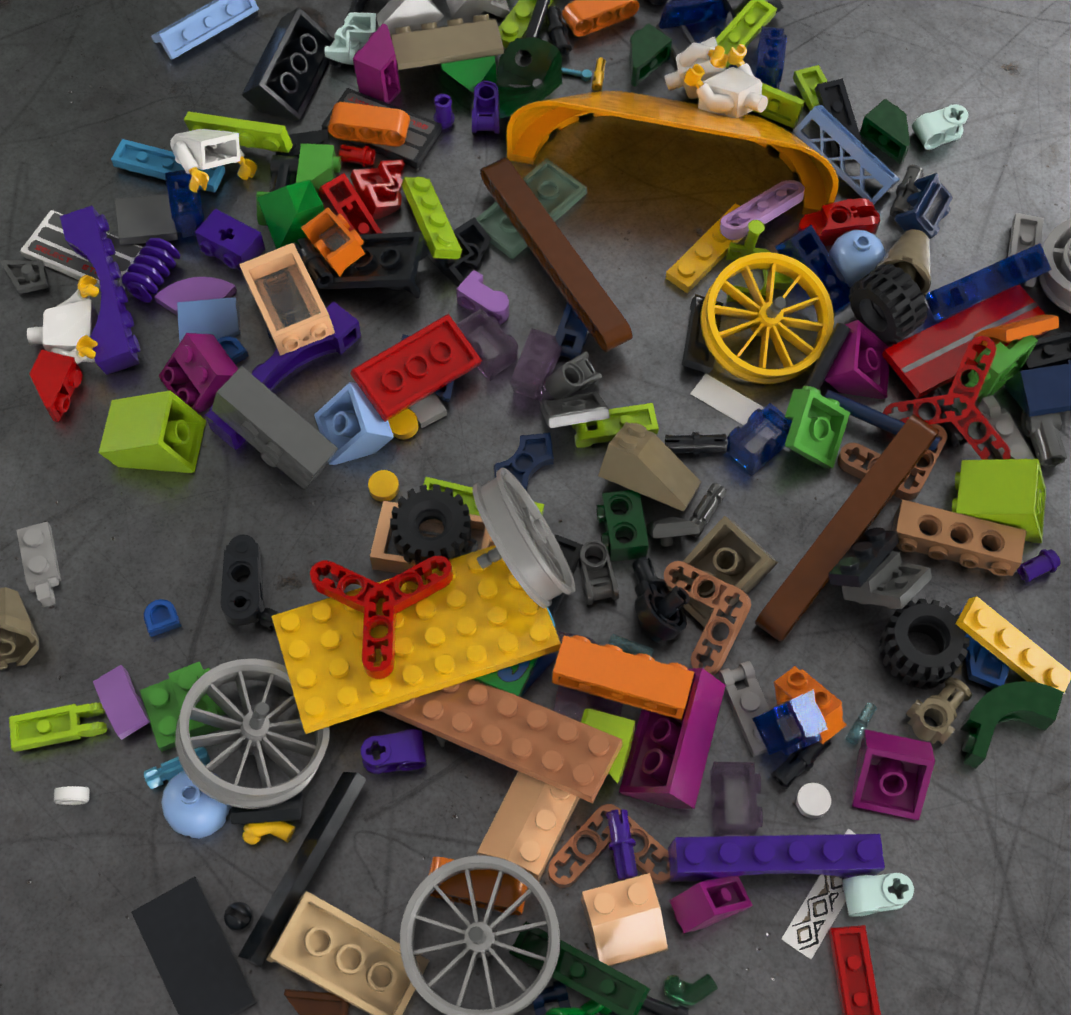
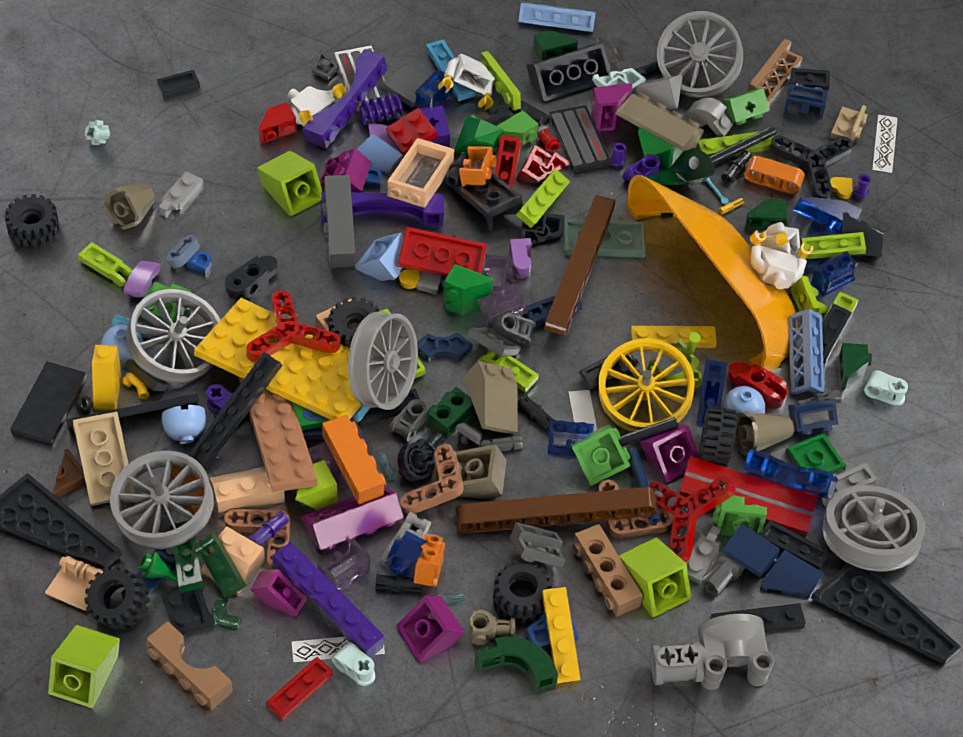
camera: 45 degrees right, 10 degrees down
white tile [54,786,90,805] -> none
orange beam [327,102,410,147] -> none
yellow tile [368,470,399,502] -> none
lavender plate [720,180,805,240] -> none
white tile [796,783,831,819] -> none
black plate [828,527,899,587] -> none
orange slope [973,314,1059,346] -> none
dark purple pin [1017,549,1061,583] -> none
none -> yellow slope [92,345,122,412]
none -> light blue cylinder [162,405,206,444]
none -> sand blue beam [166,235,200,268]
none -> black plate [188,352,283,471]
none -> dark green plate [193,531,247,599]
none -> red plate [385,108,439,156]
none -> green slope [443,264,493,315]
none -> dark green slope [533,31,578,60]
none -> green tile [786,433,846,485]

